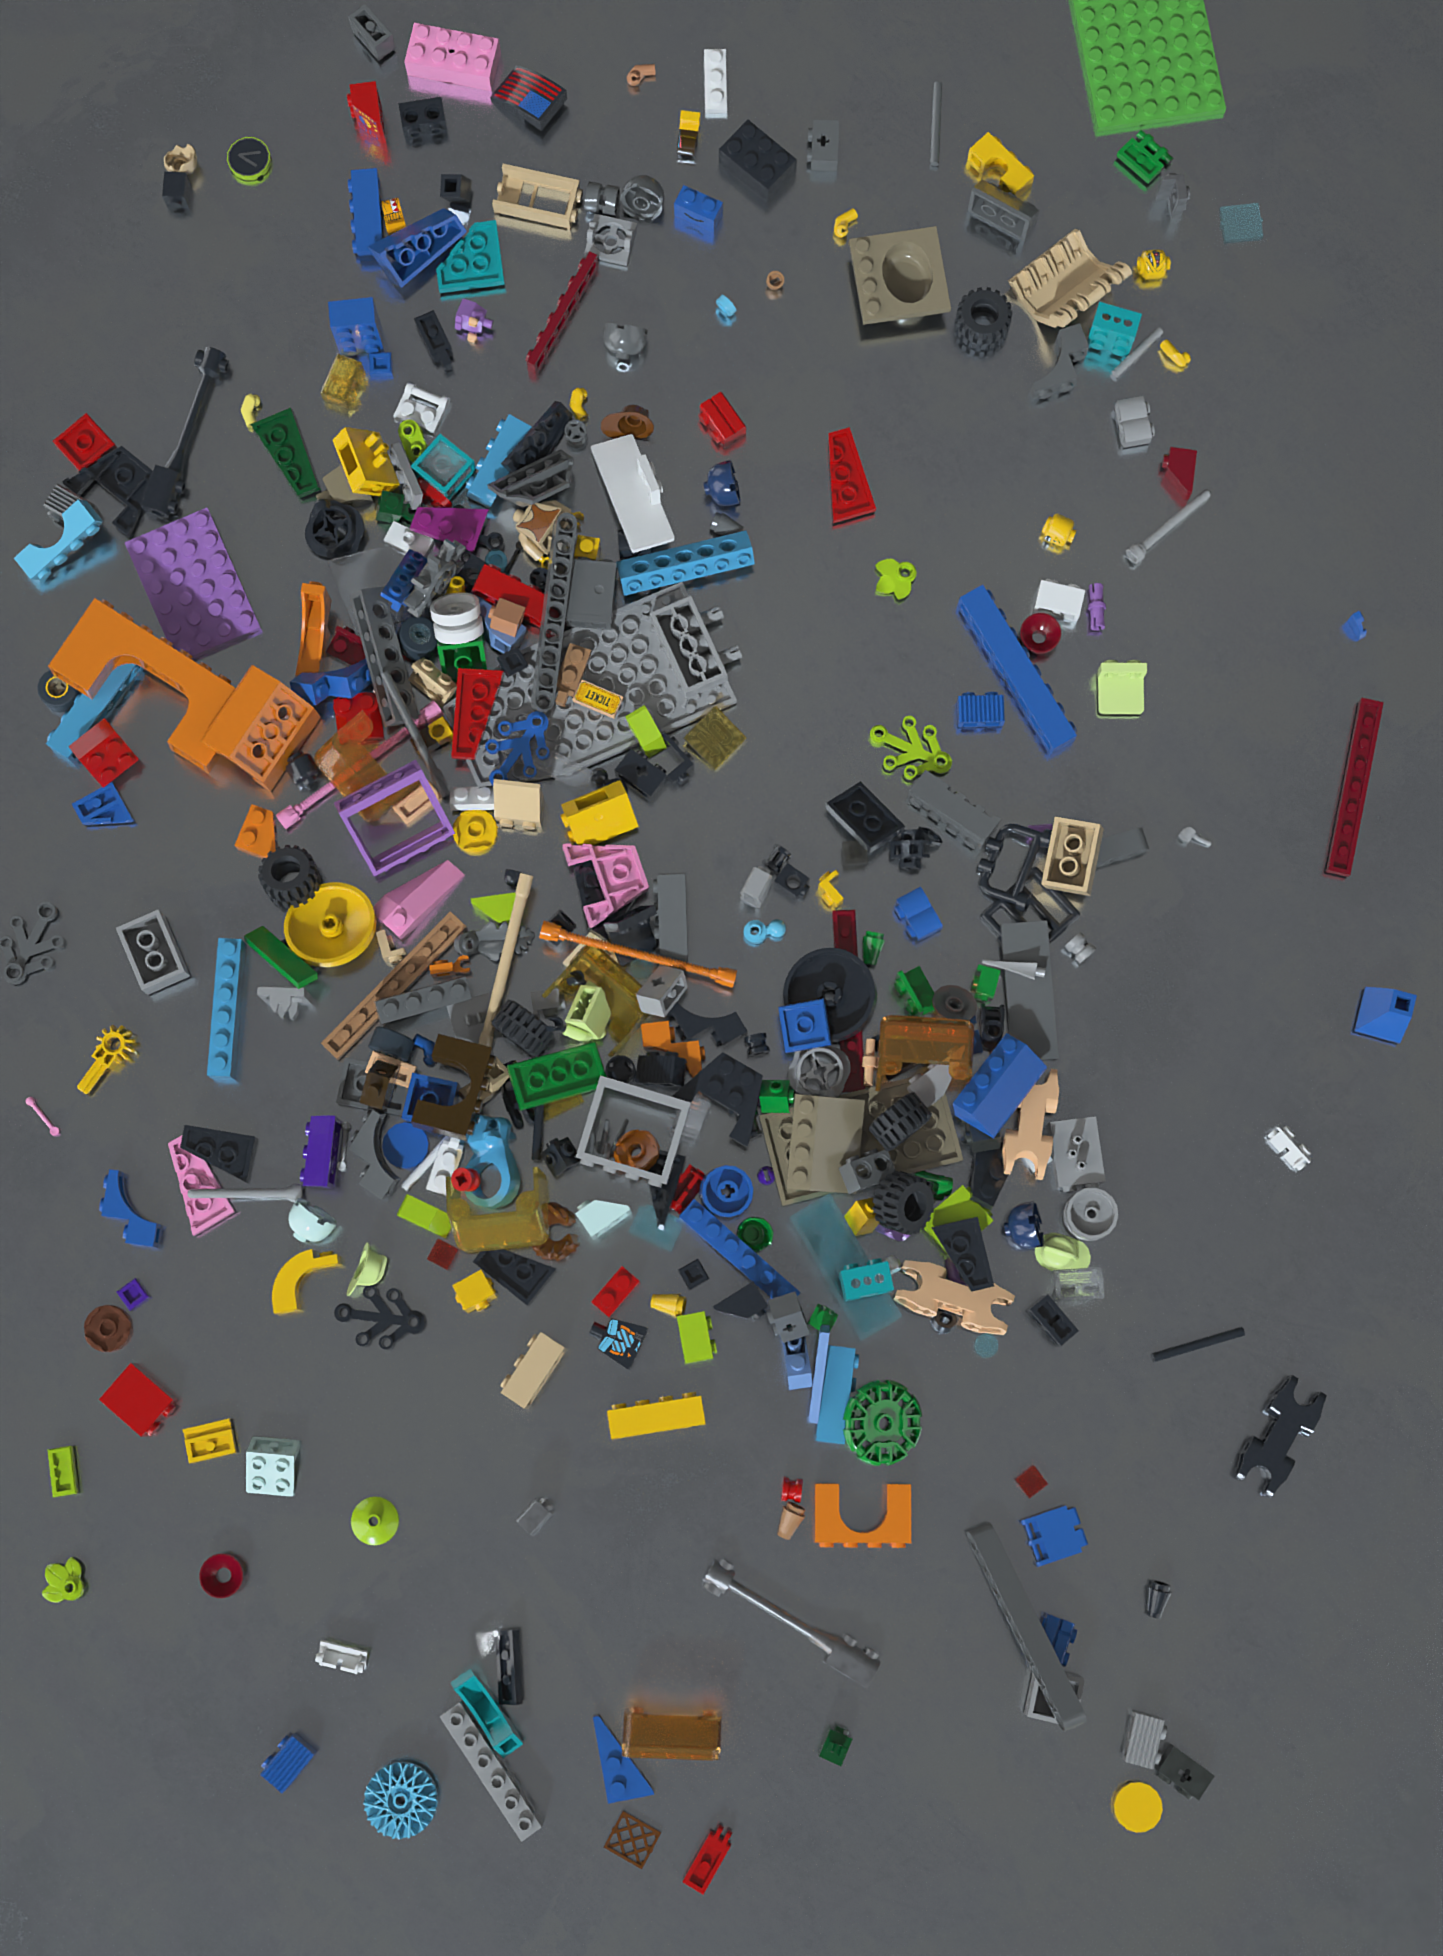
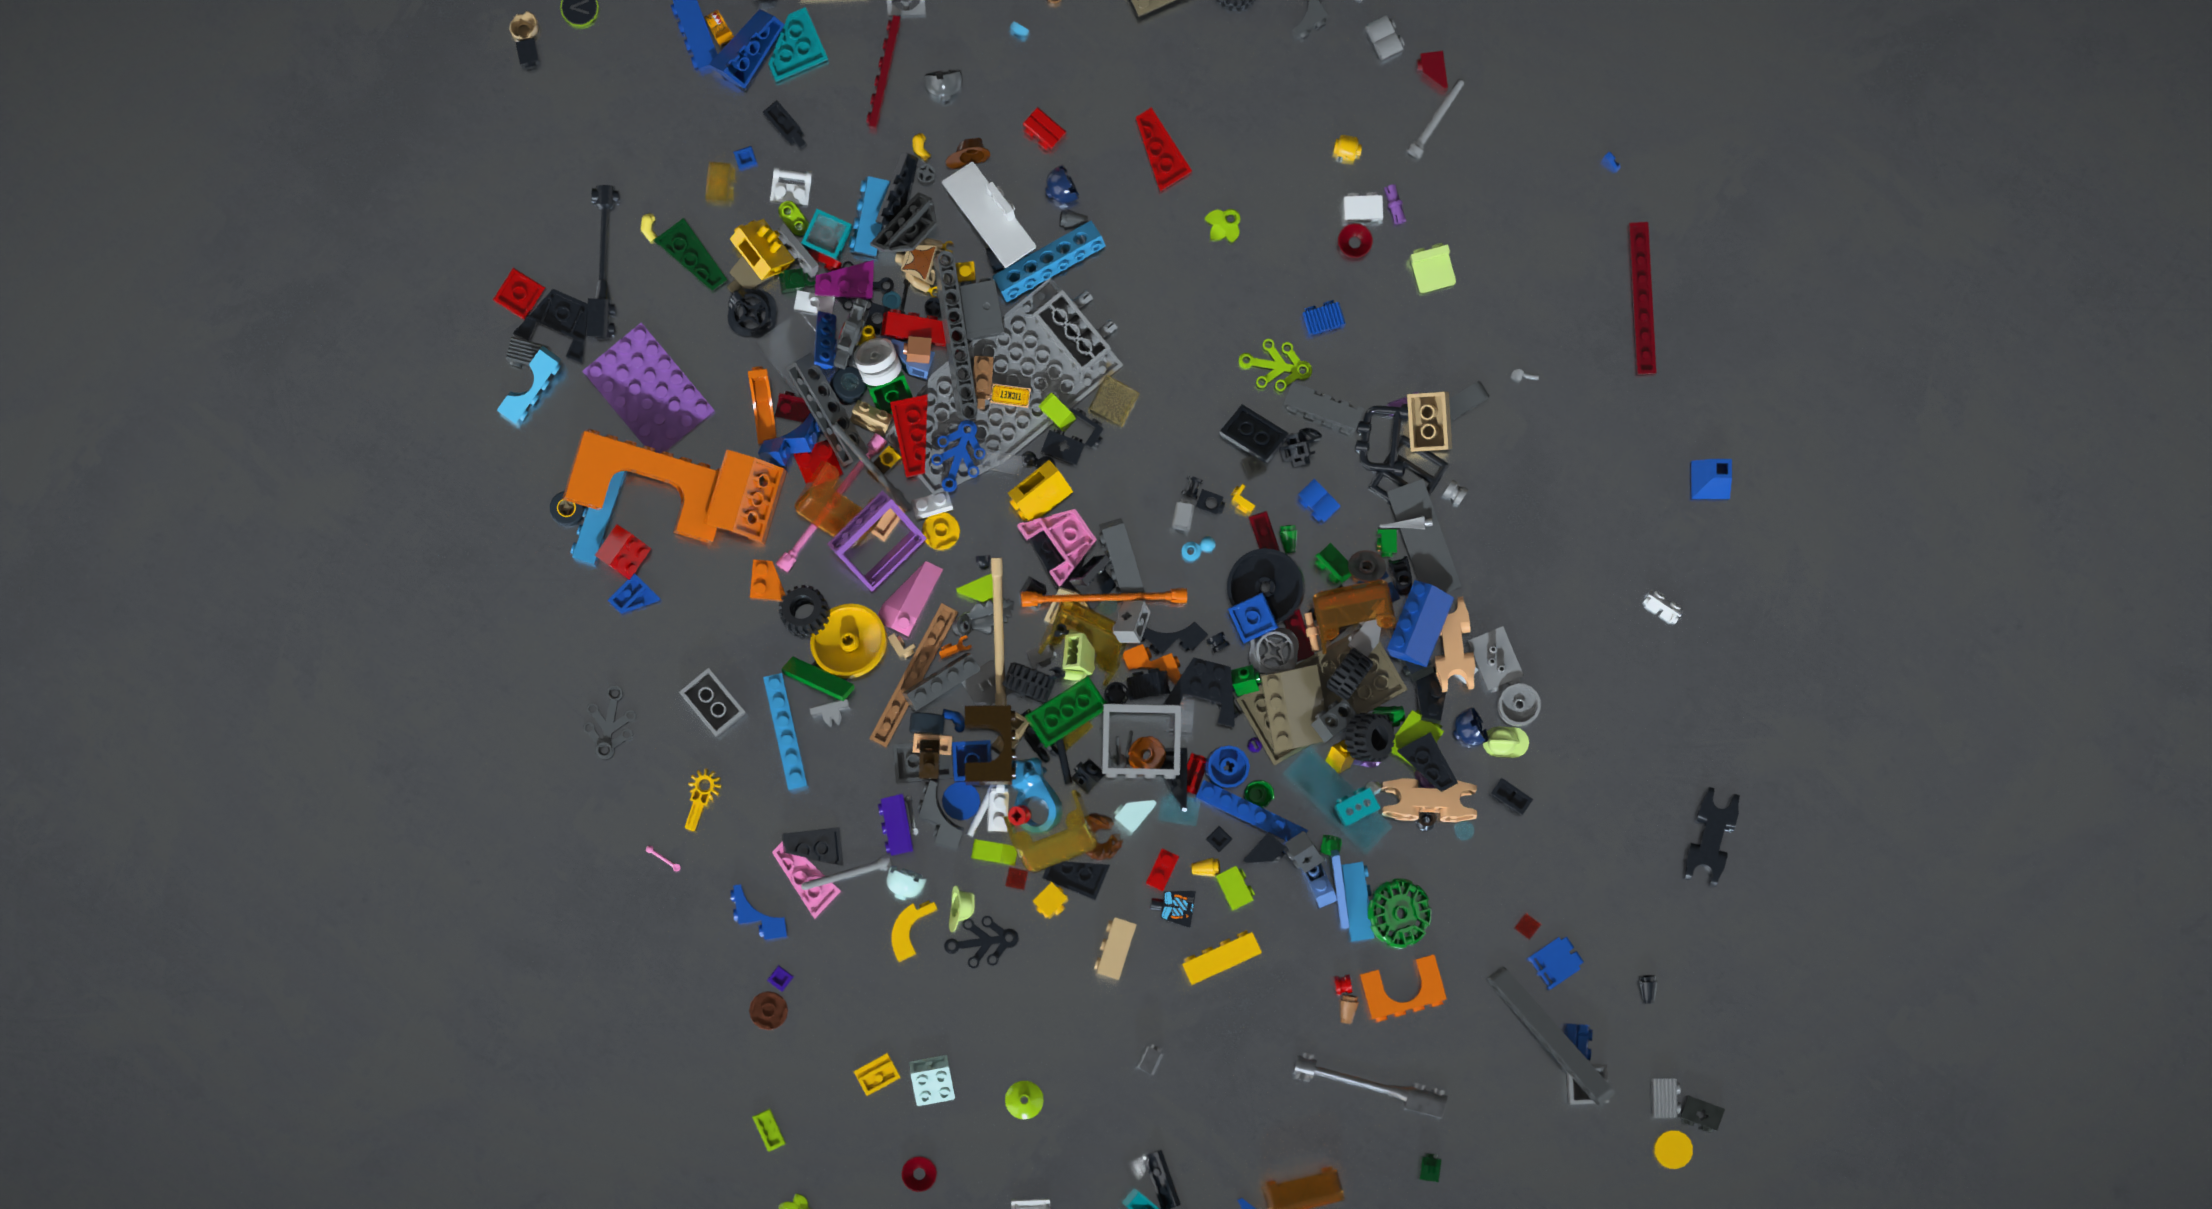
camera: 20 degrees left, 5 degrees up
red brick [99,1363,178,1437] -> none
black head [286,751,320,787] -> none
blue brick [328,297,384,356] -> none
medium lavender piece [455,298,494,343] -> none
tan slope [493,779,545,830] -> none
black plate [497,646,528,678] -> none
blue brick [958,585,1077,754] -> none
clear brick [1053,1267,1104,1301] -> none
black bar [1152,1327,1245,1362] -> none

